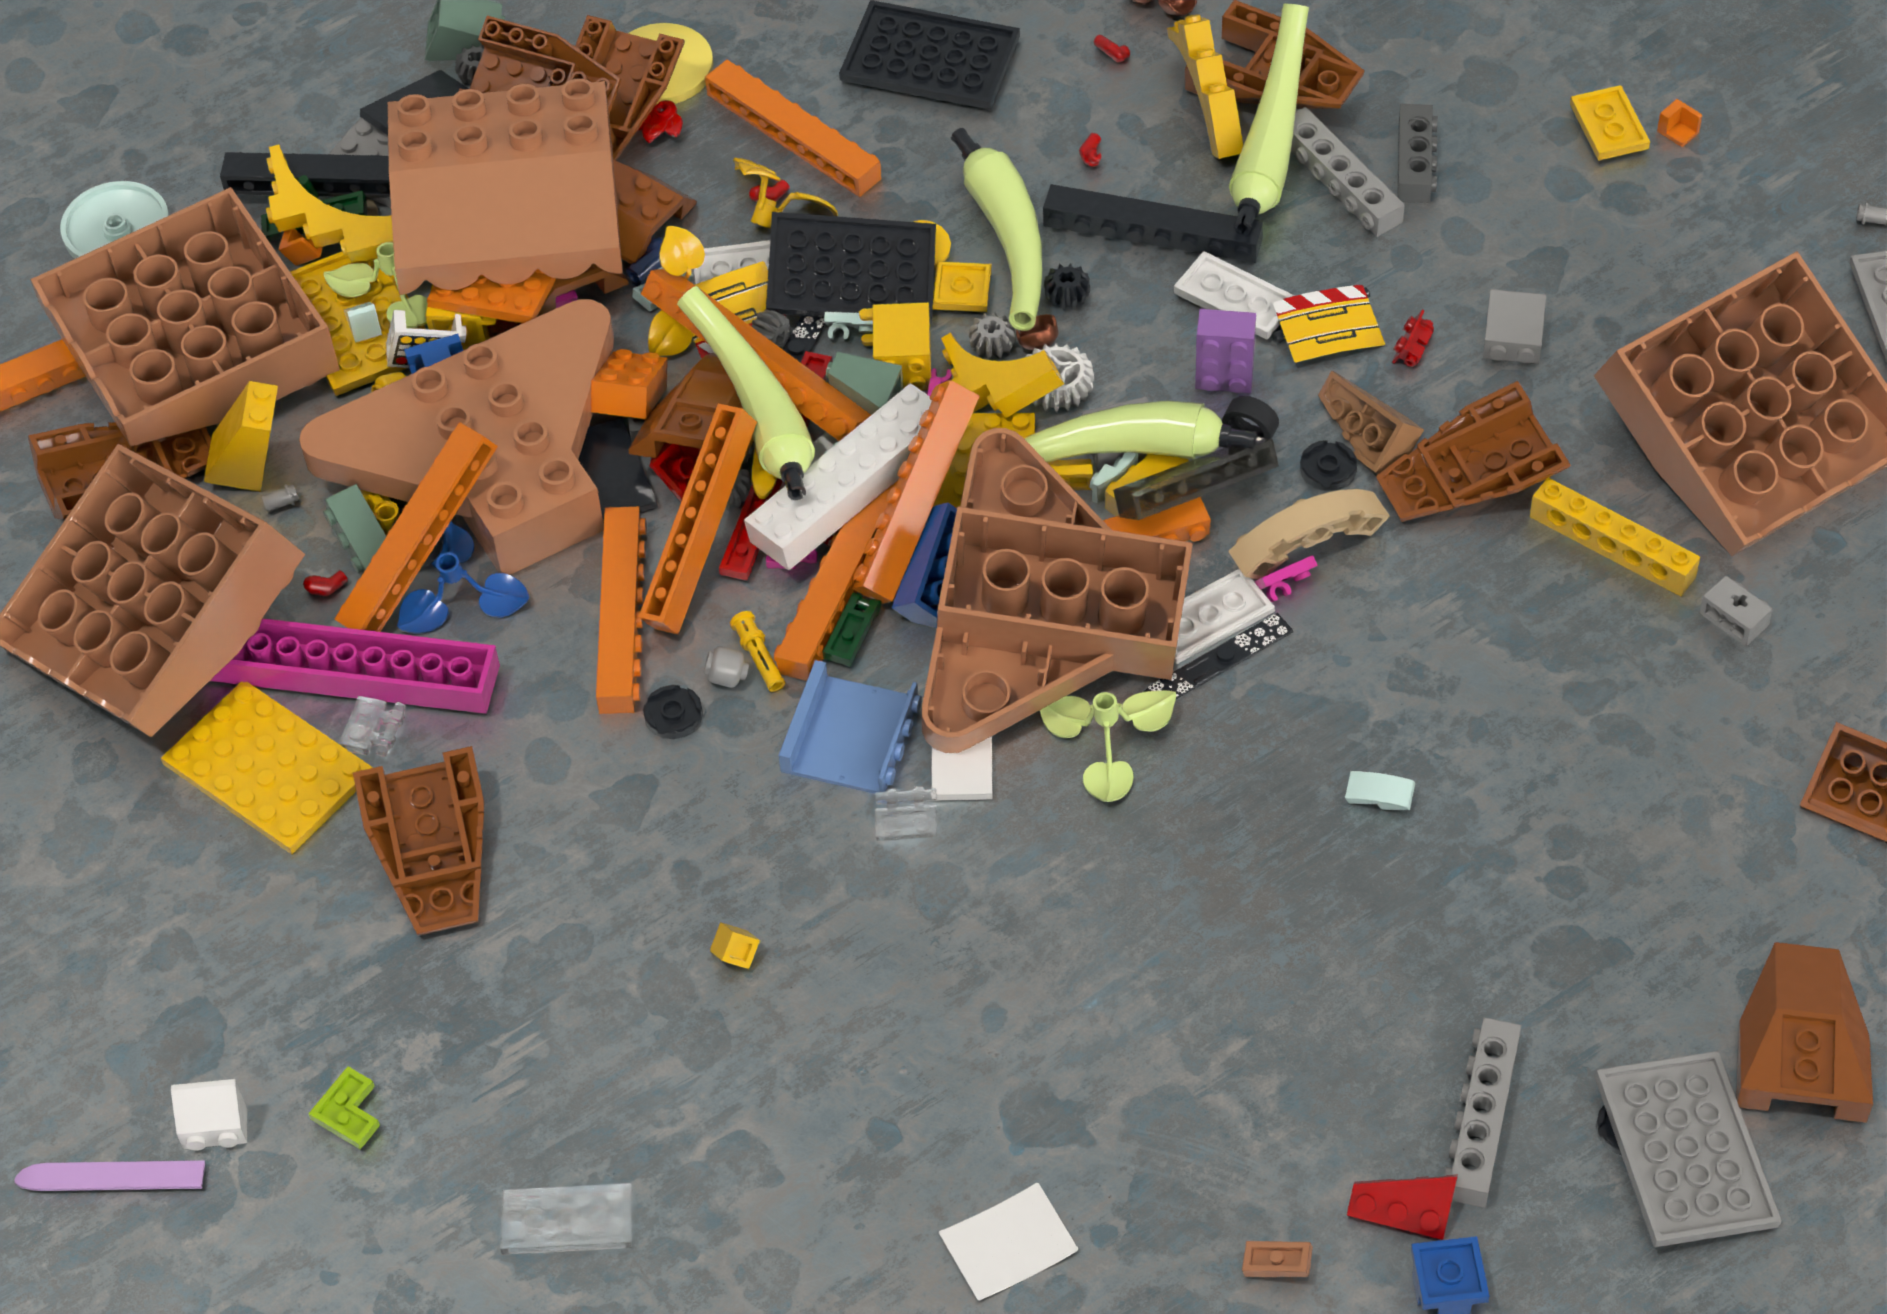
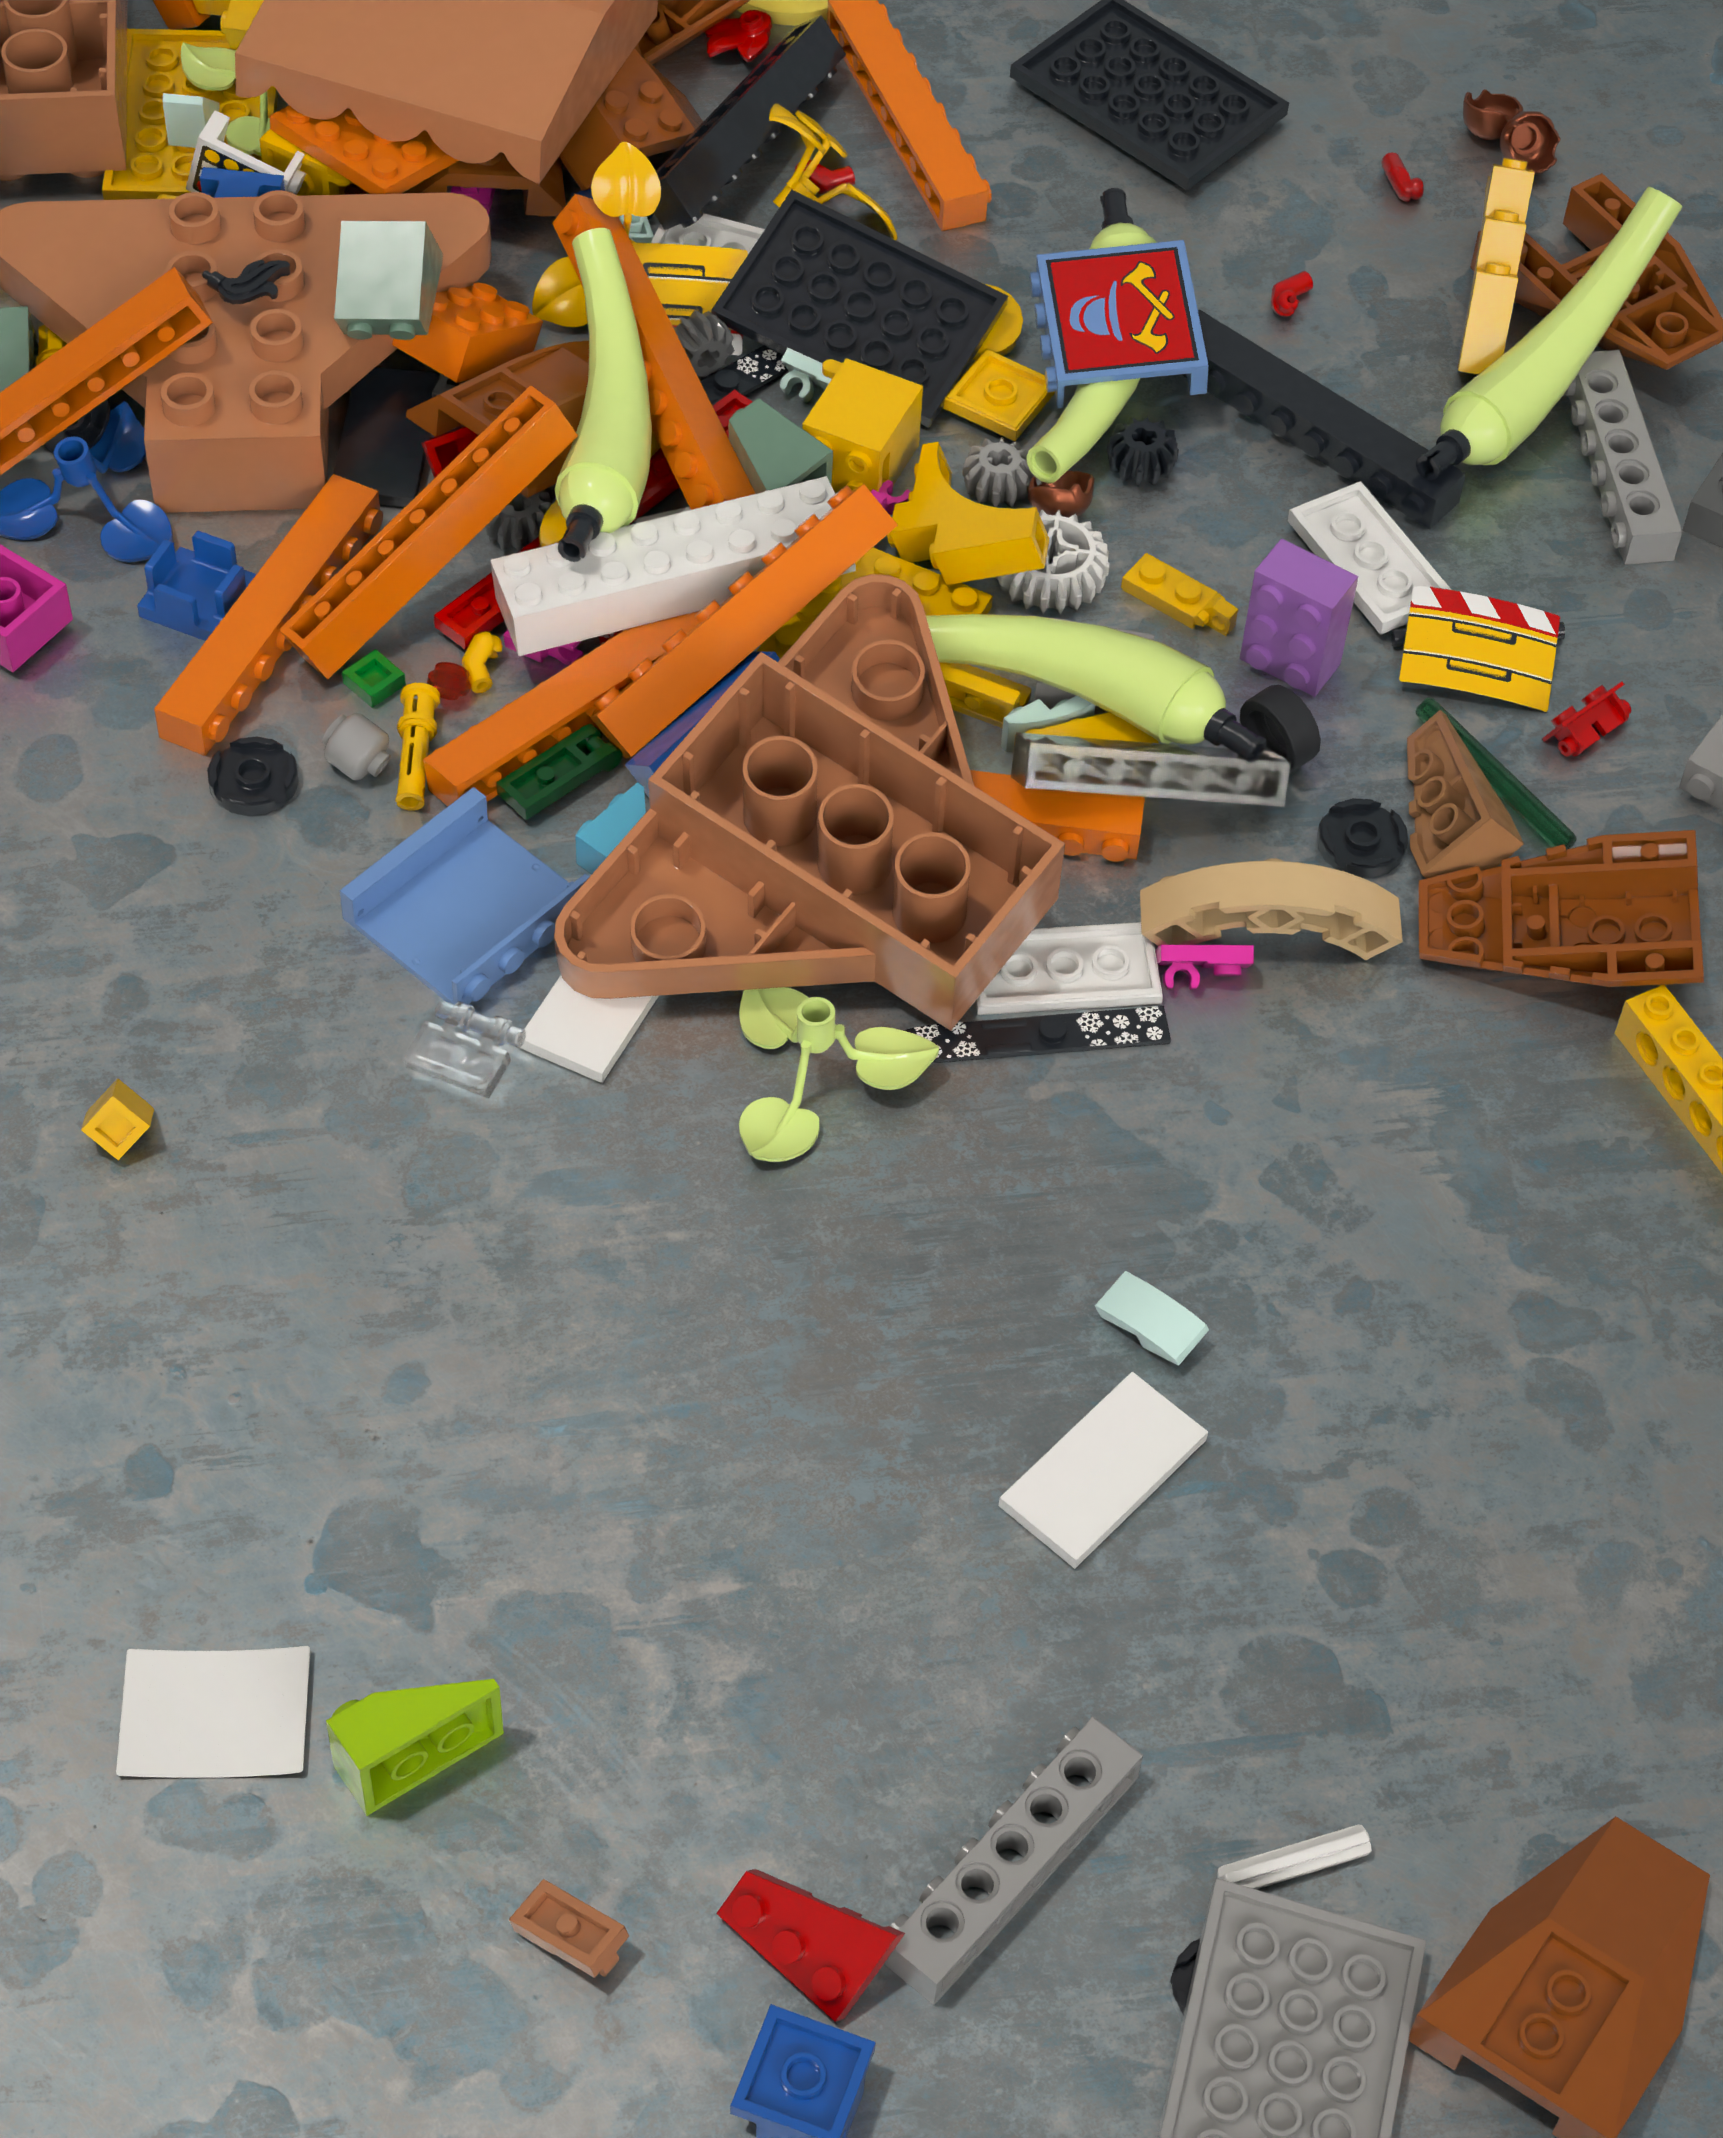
camera: 20 degrees right, 0 degrees up
none -> blue panel [137,531,256,641]
none -> black piece [202,260,290,304]
none -> lime slope [326,1679,504,1816]
none -> slope [334,221,443,340]
none -> green tile [342,649,406,708]
none -> clear red plate [427,662,471,700]
none -> yellow arm [461,631,503,693]
none -> medium azure slope [575,782,646,874]
none -> black brick [654,15,846,230]
none -> white tile [998,1372,1208,1569]
none -> panel [1029,240,1209,409]
none -> yellow hinge [1121,553,1239,636]
none -> white axle [1217,1824,1372,1889]
none -> clear green axle [1415,697,1577,850]

